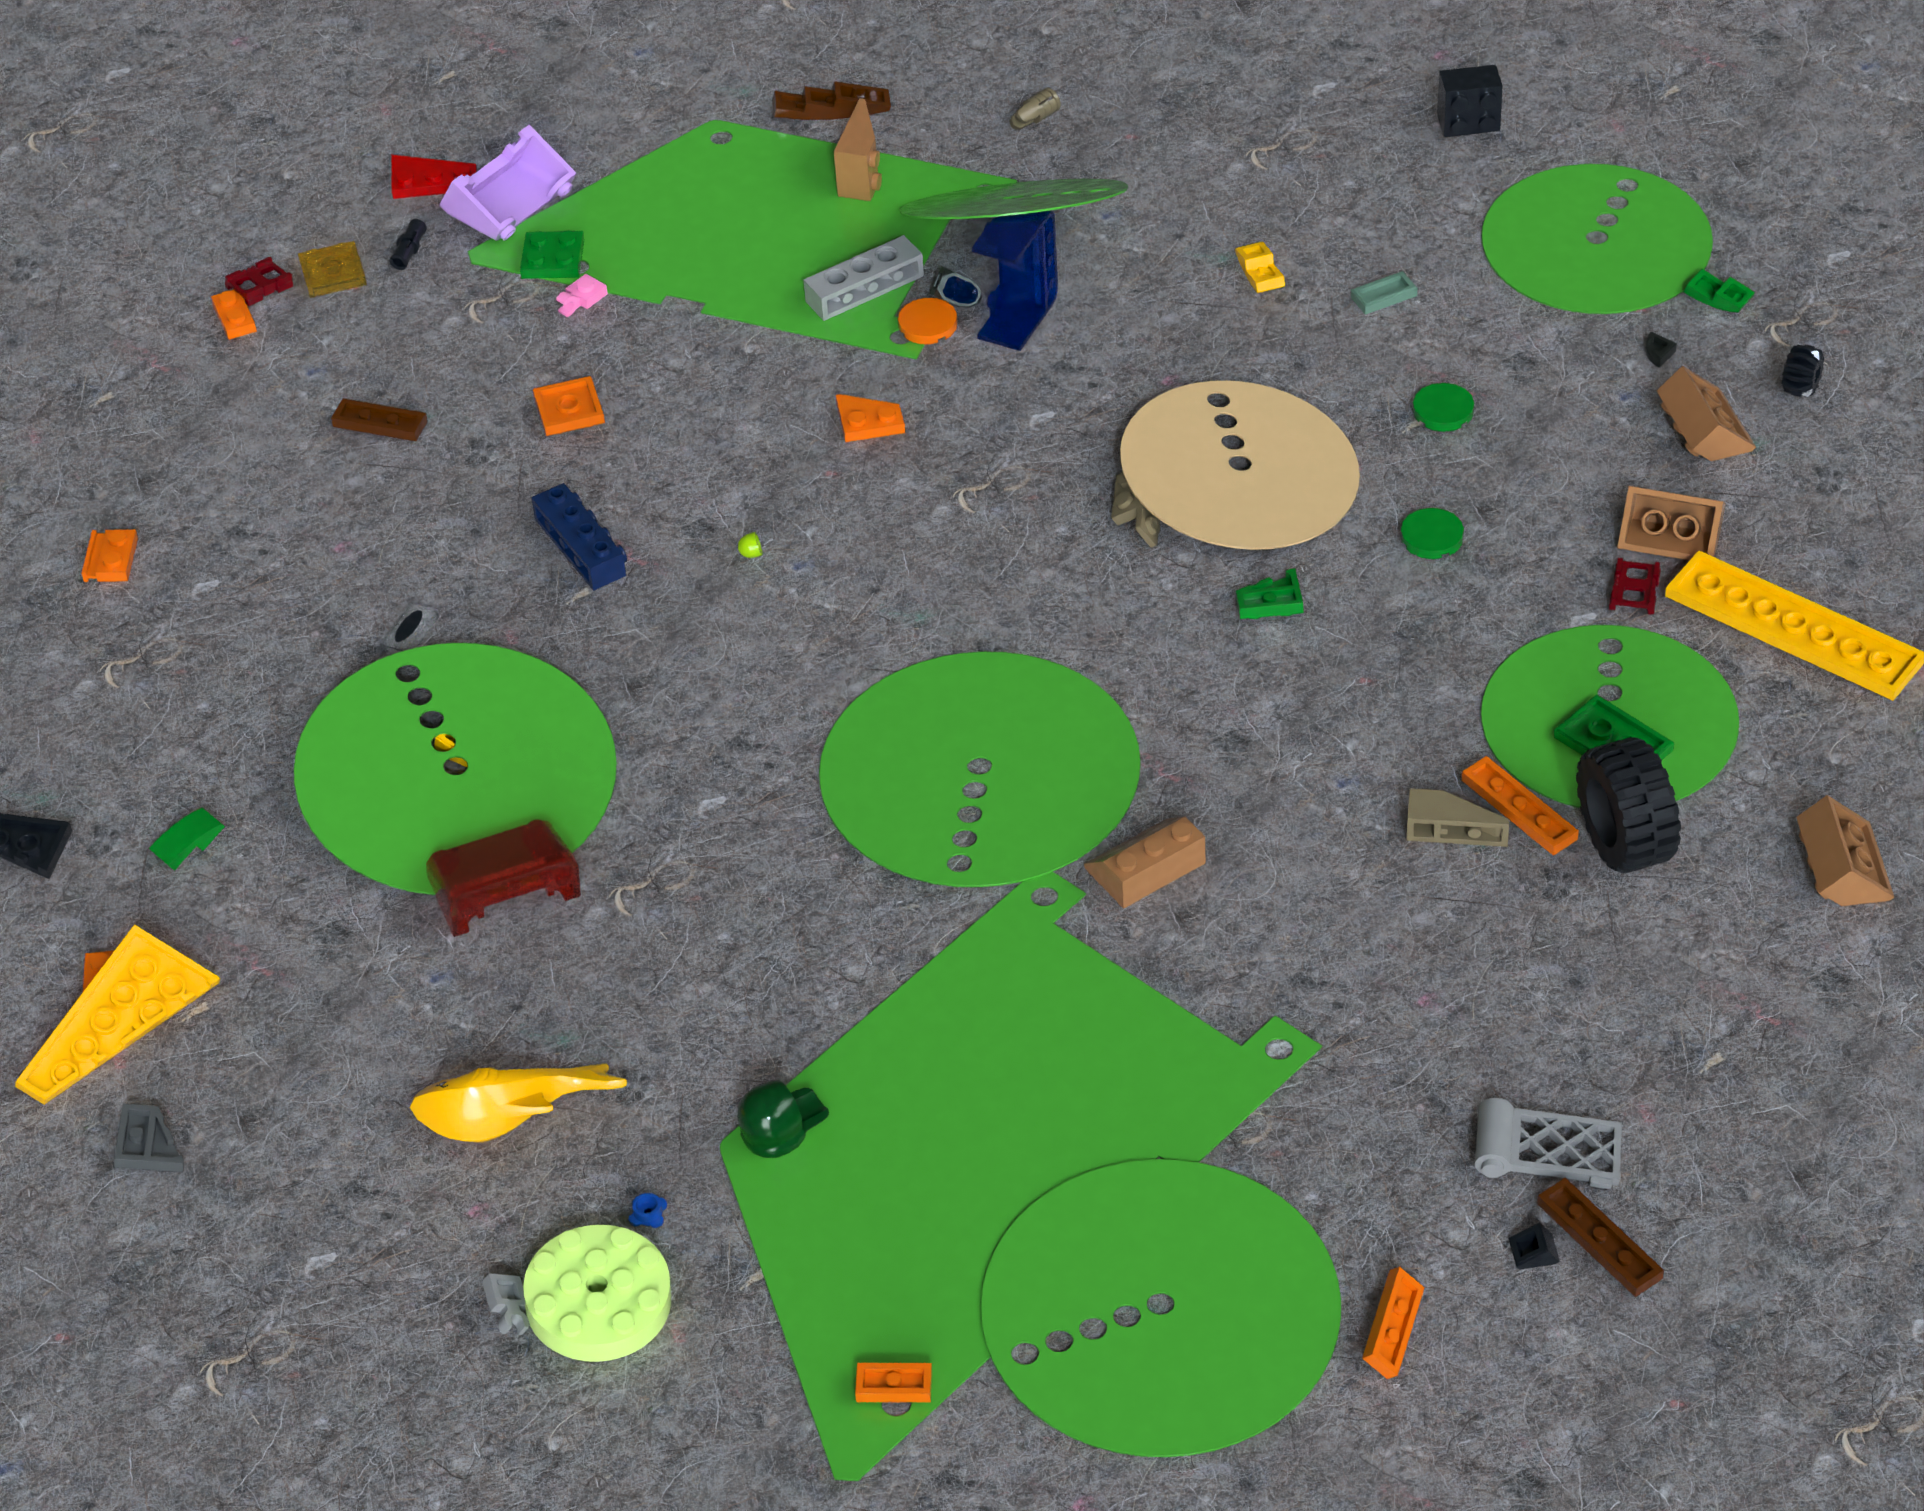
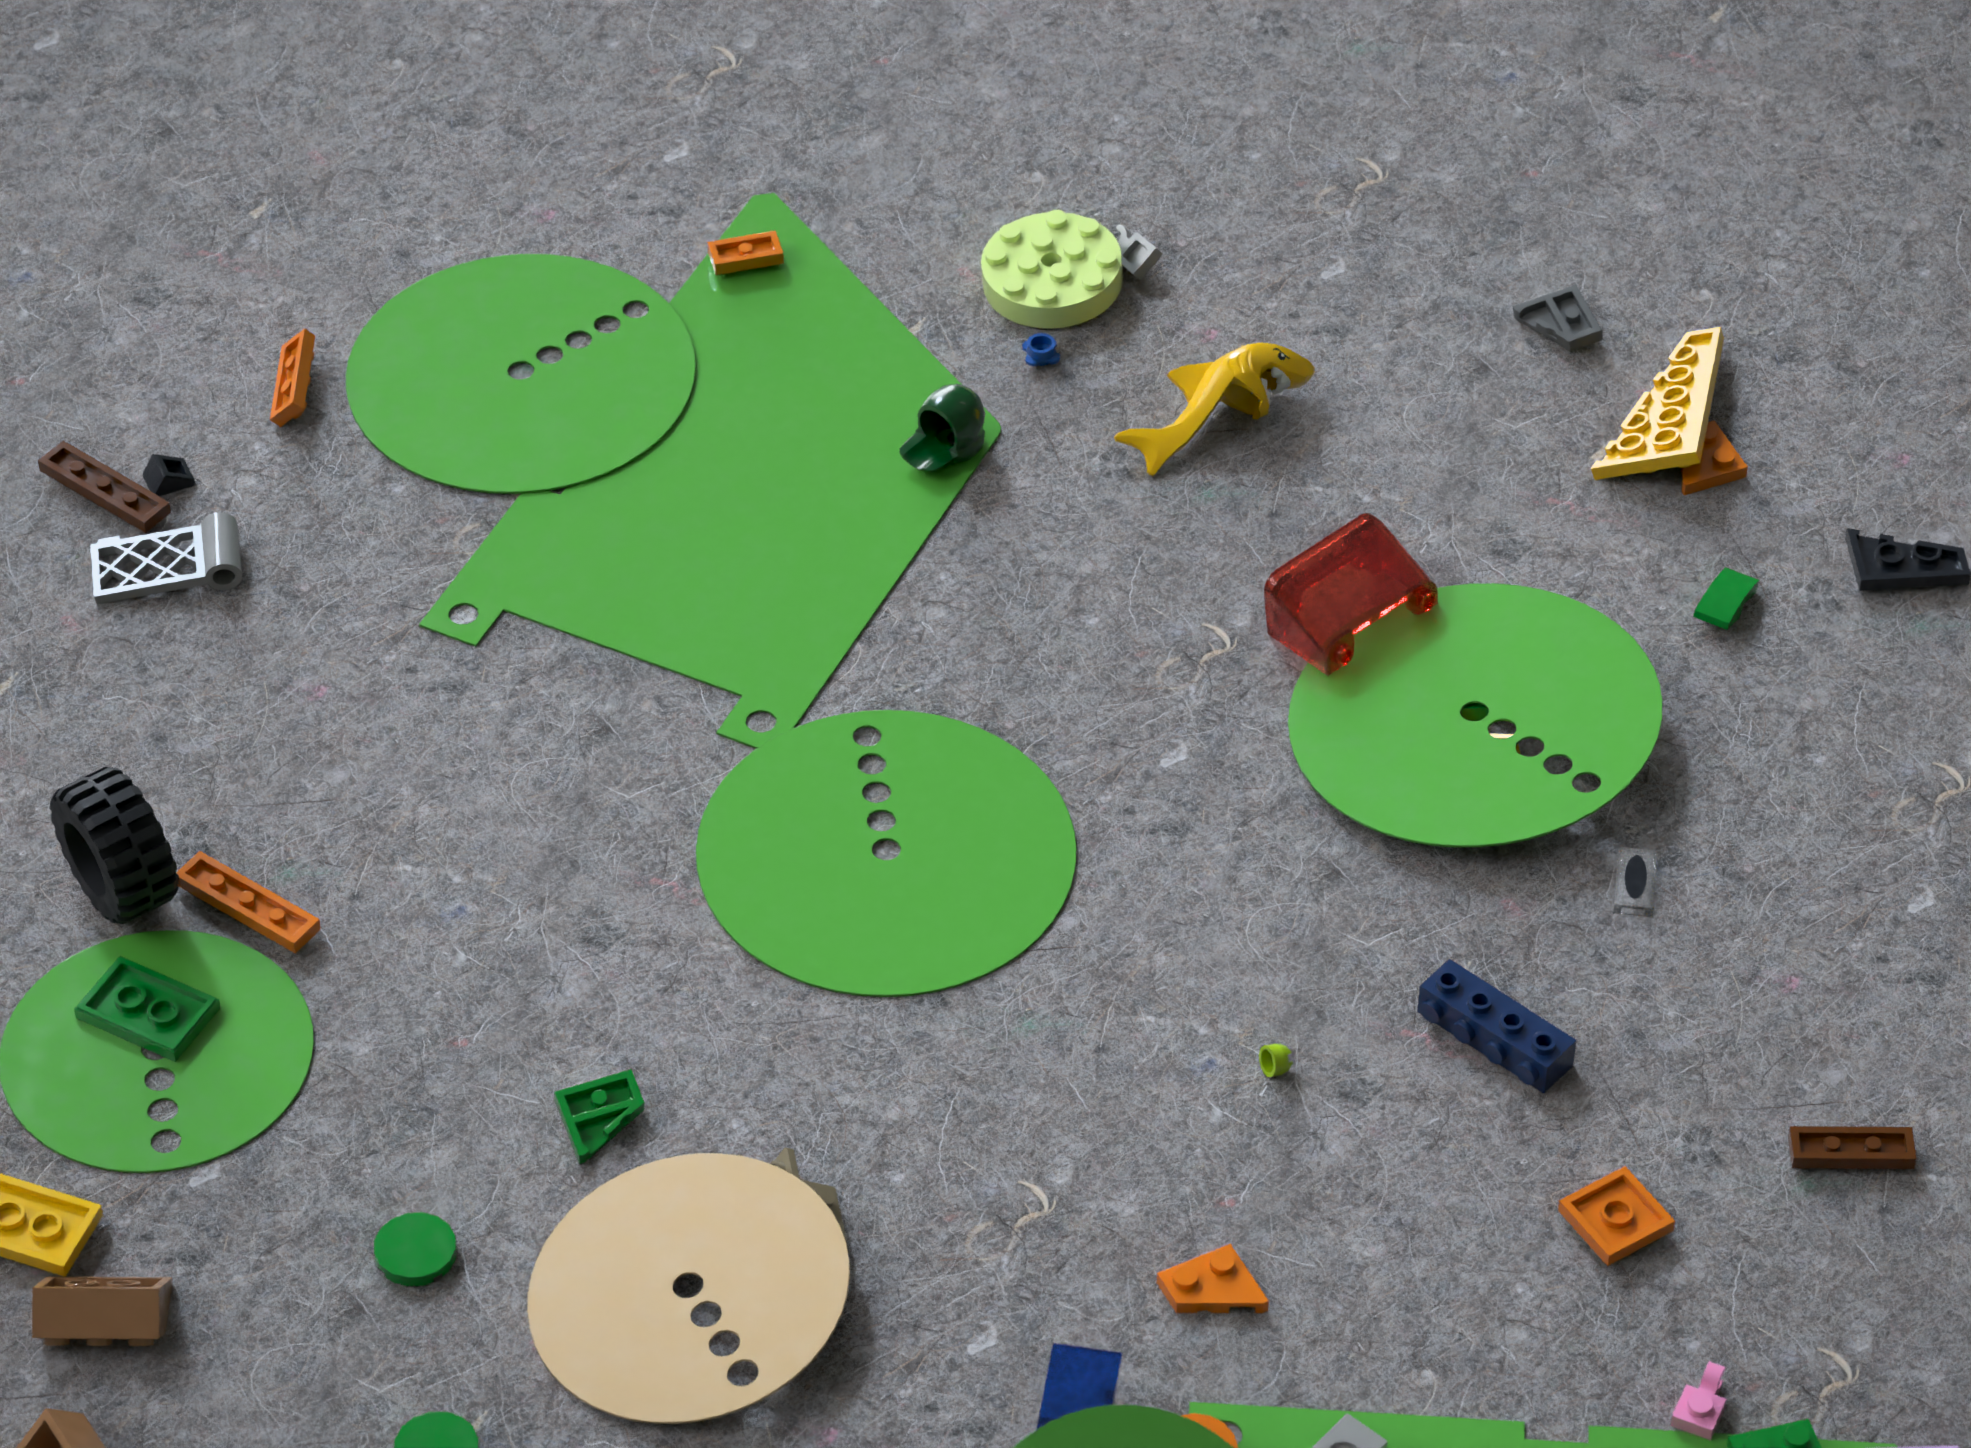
camera: 160 degrees right, 0 degrees up
medium nougat slope [1084,816,1206,909] -> none
dark tan slope [1407,788,1510,847] -> none
dark red piece [1609,557,1661,615] -> none

